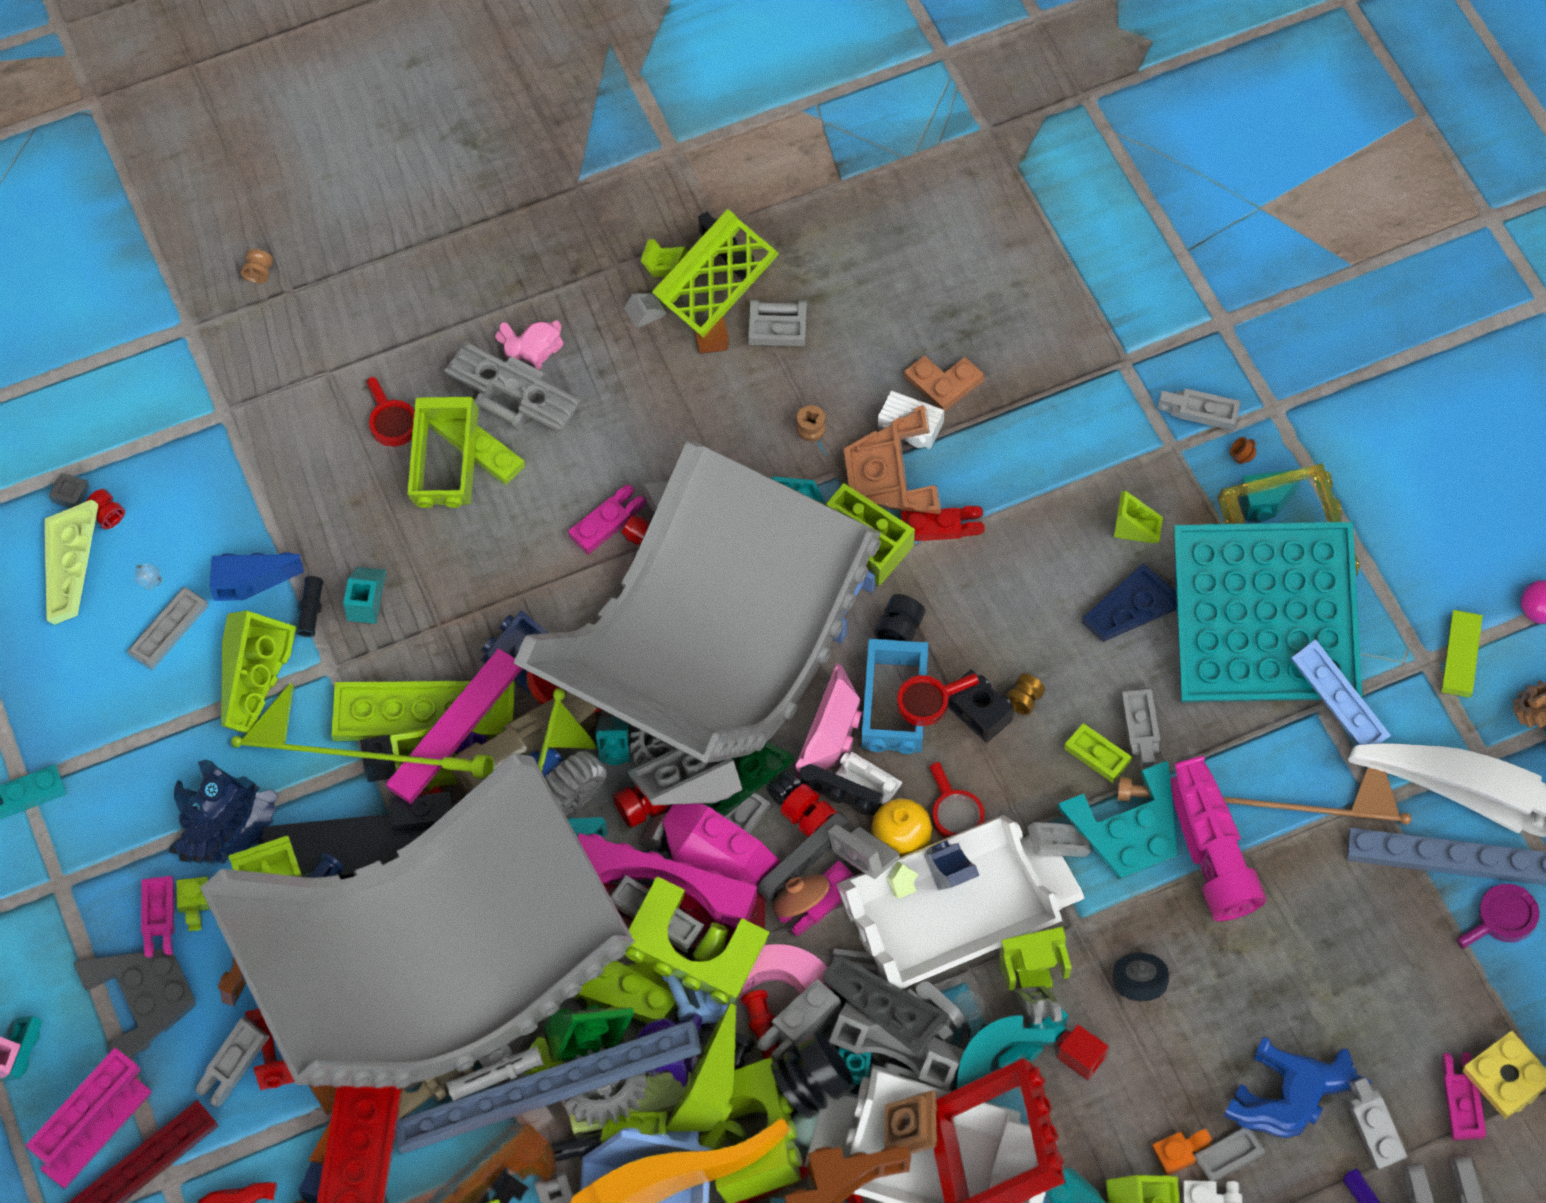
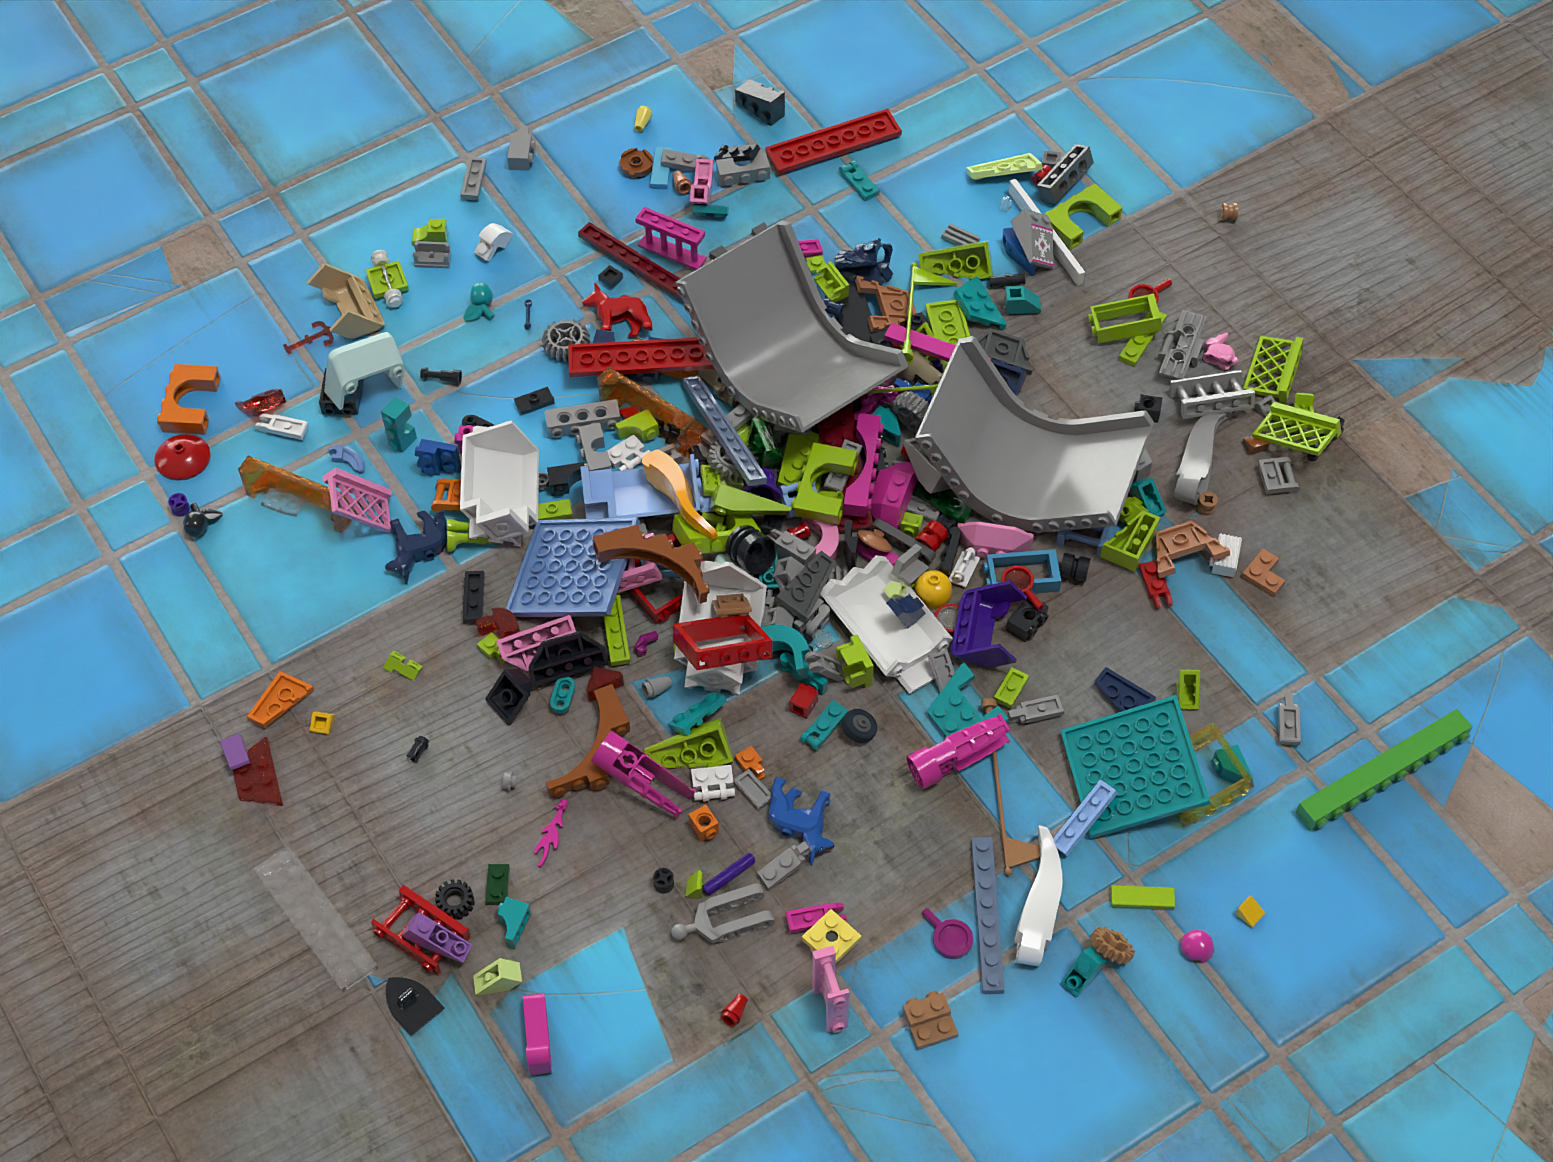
camera: 80 degrees right, 5 degrees down
light grey tile [127,587,208,670] -> none
light grey pin [446,1045,543,1101] -> none
dark pink hinge [568,484,647,555] -> none
pearl gold wheel [1006,673,1046,716] -> none
dark orange plate [1230,437,1257,464] -> none
none -> teal plate [800,700,849,751]
none -> black slope [844,520,858,571]
none -> nougat wing [855,276,916,332]
none -> lime bracket [900,512,924,537]
none -> light grey tile [941,223,980,246]
none -> dark purple windscreen [951,580,1027,668]
none -> teal wing [953,277,1007,330]
none -> dark grey wing [977,328,1033,375]
none -> white tile [1008,179,1085,286]
none -> light grey slope [1010,209,1054,269]
none -> dark grey brick [1037,144,1094,204]
none -> lime arch [1045,183,1123,251]
none -> black brick [1134,394,1163,423]
none -> light grey fence [1170,370,1255,419]
none -> light grey animal [1175,412,1232,505]
none -> yellow slope [1236,895,1265,928]
none -> lime fence [1243,336,1303,403]
none -> bright green brick [1296,709,1473,831]

